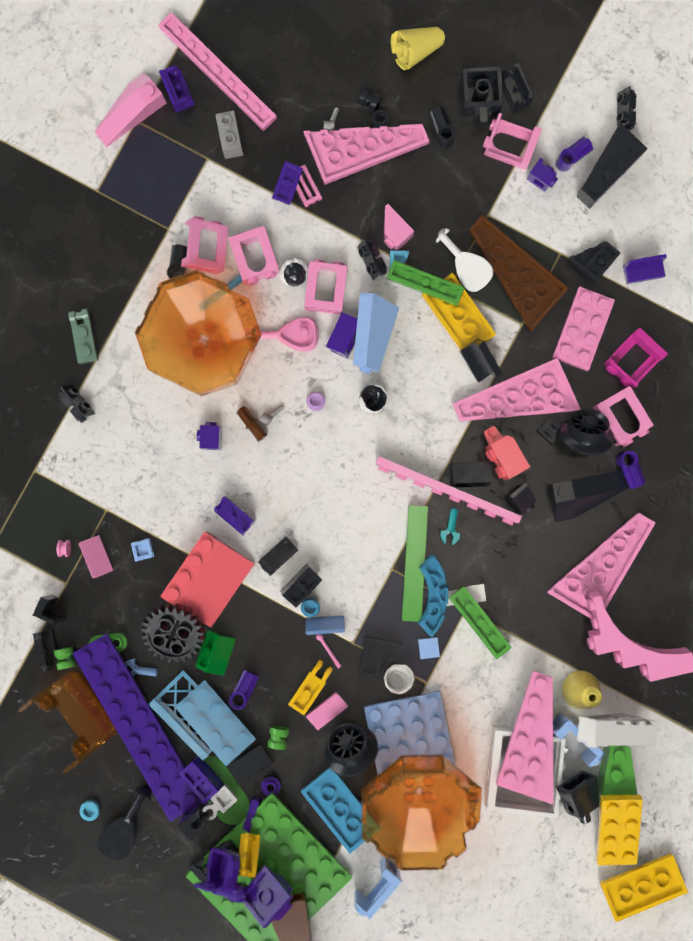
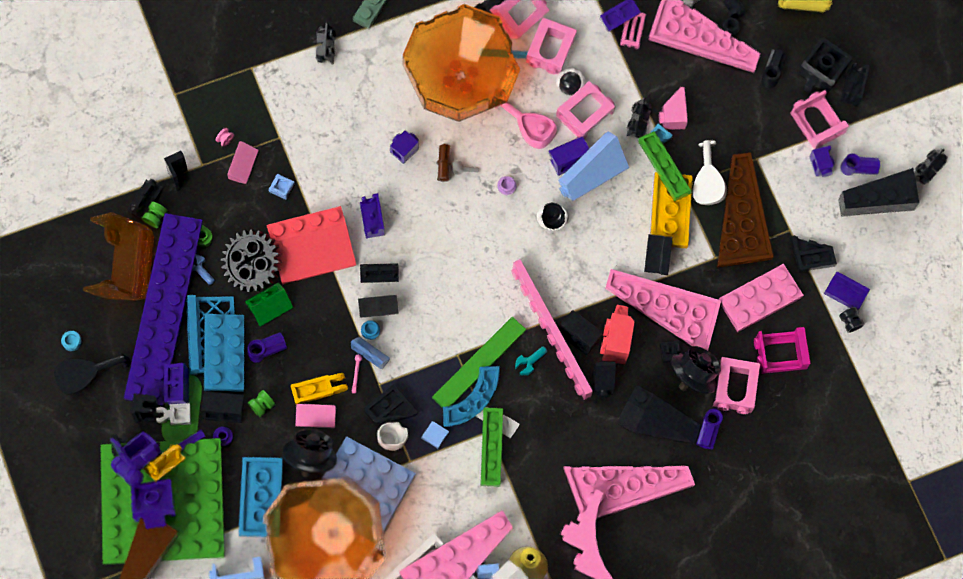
camera: 30 degrees right, 15 degrees down
none -> black wheel [839,307,865,333]

